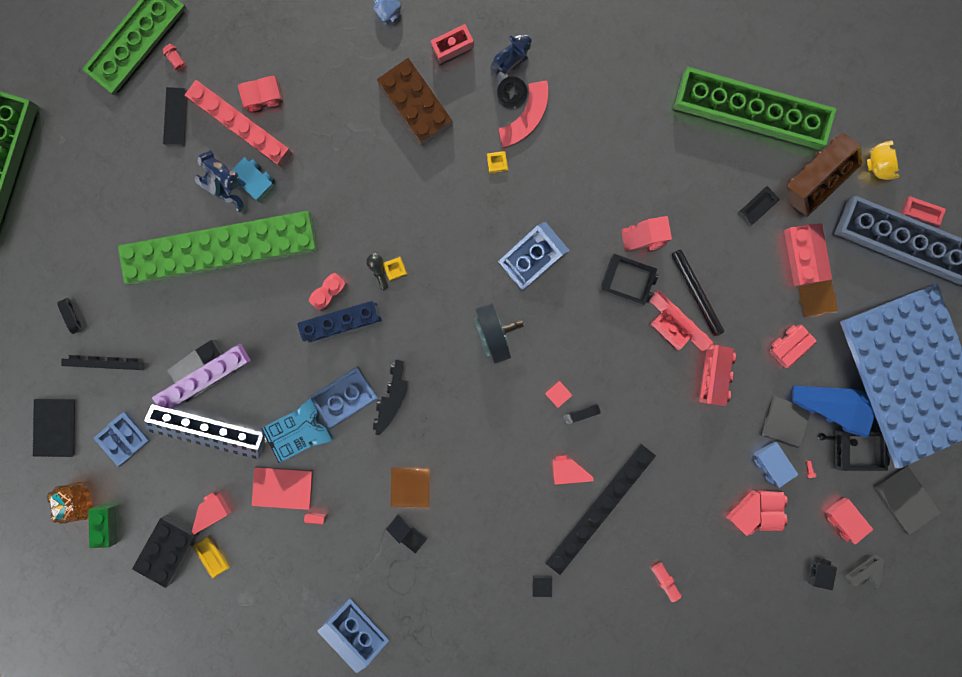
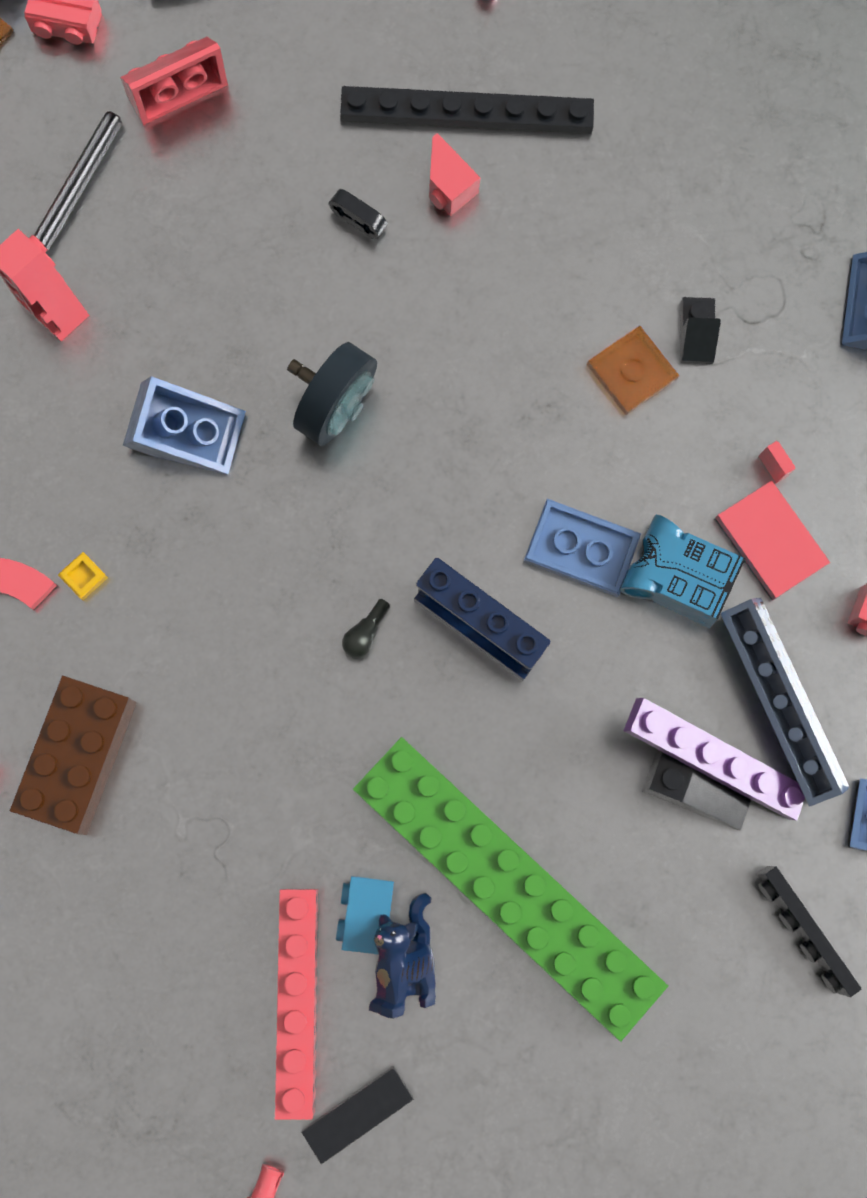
camera: 135 degrees left, 10 degrees down
black beam [57,298,83,334] -> none
coral brick [238,76,283,112] -> none
coral brick [309,273,348,311] -> none
black slope [373,360,409,435] -> none
yellow tile [383,257,407,281] -> none
black tile [532,576,552,597] -> none
coral tile [545,381,572,408] -> none
black window [599,254,659,306] -> none
coral bracket [650,290,713,351] -> none

